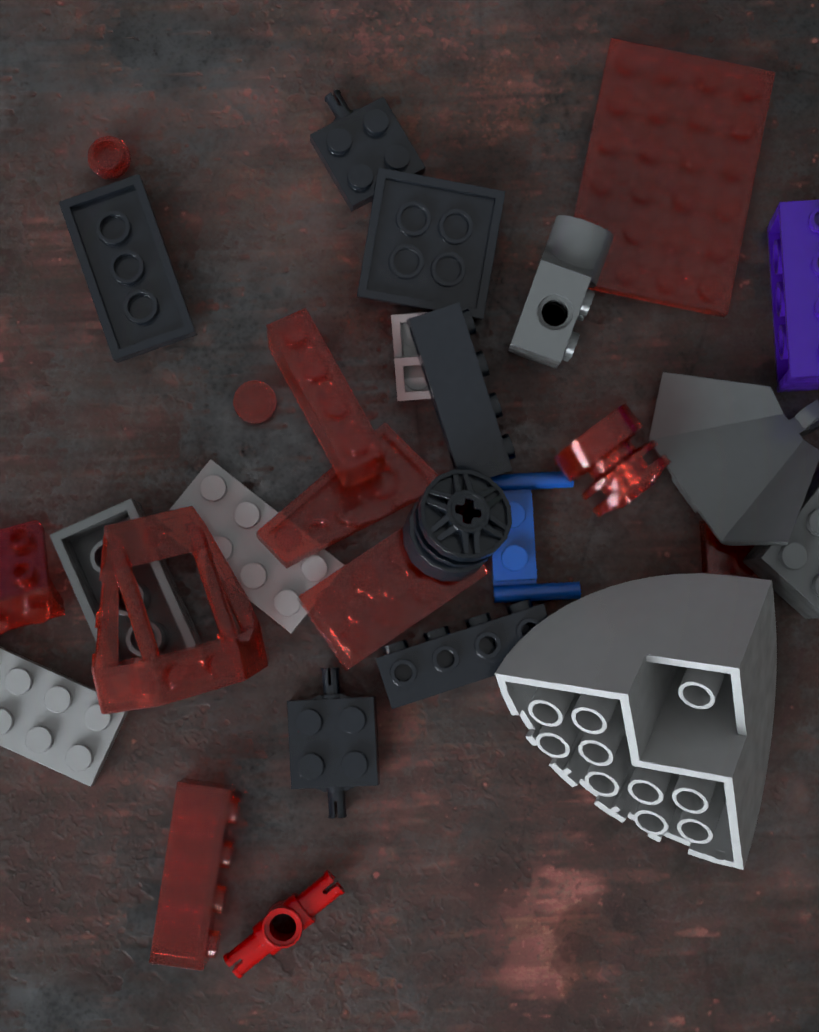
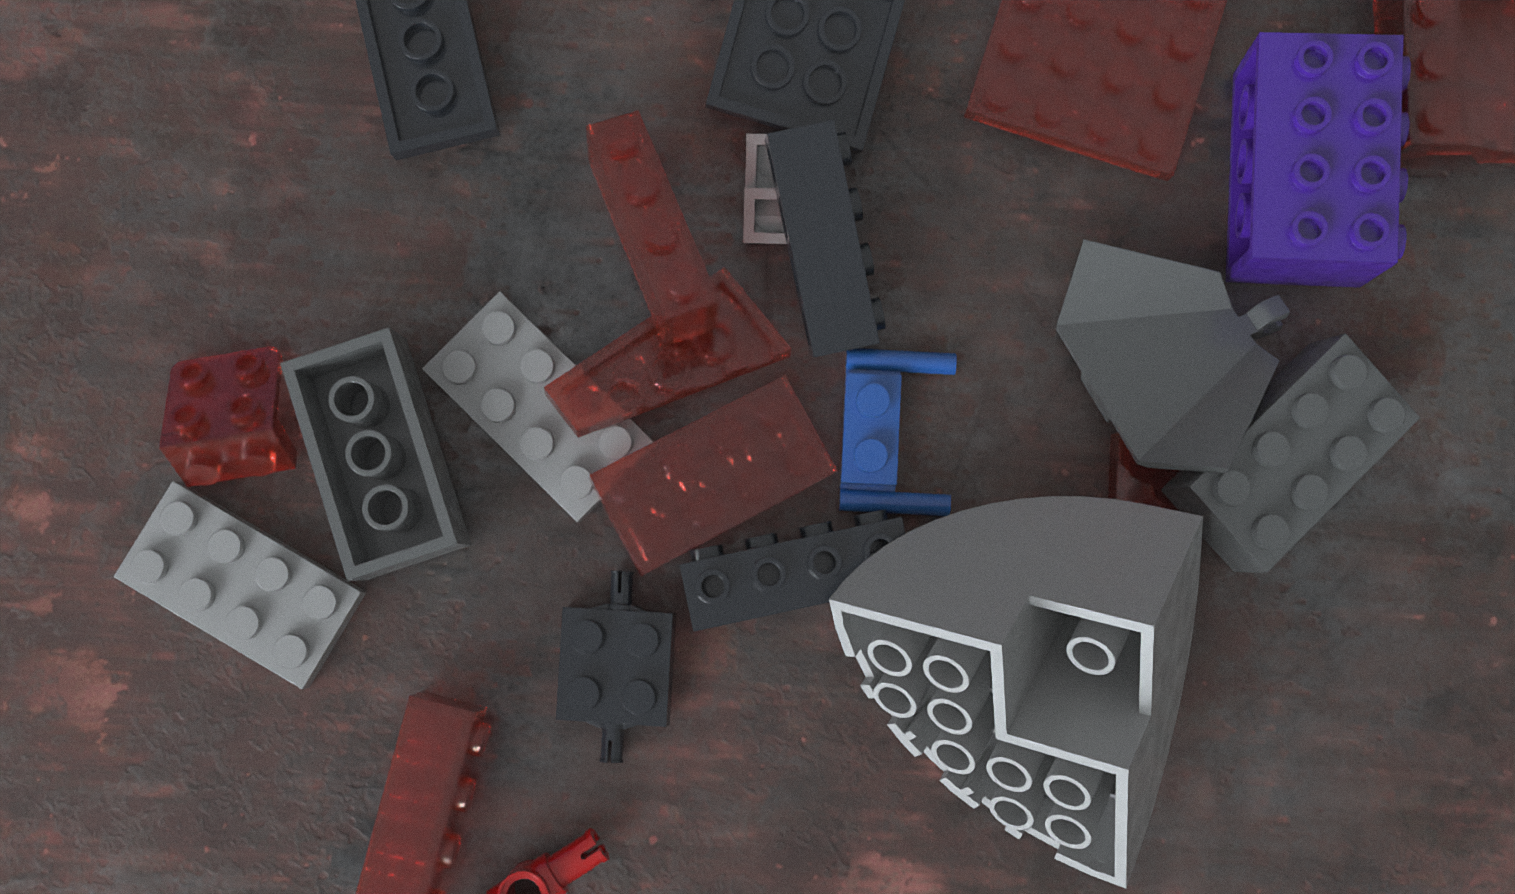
camera: 10 degrees right, 0 degrees up
clear red windscreen [91,506,269,714] -> none
clear red plate [233,380,277,424] -> none
black wheel [403,469,512,581] -> none
dark grey brick [508,215,614,369] -> none
clear red wheel [553,403,672,518] -> none

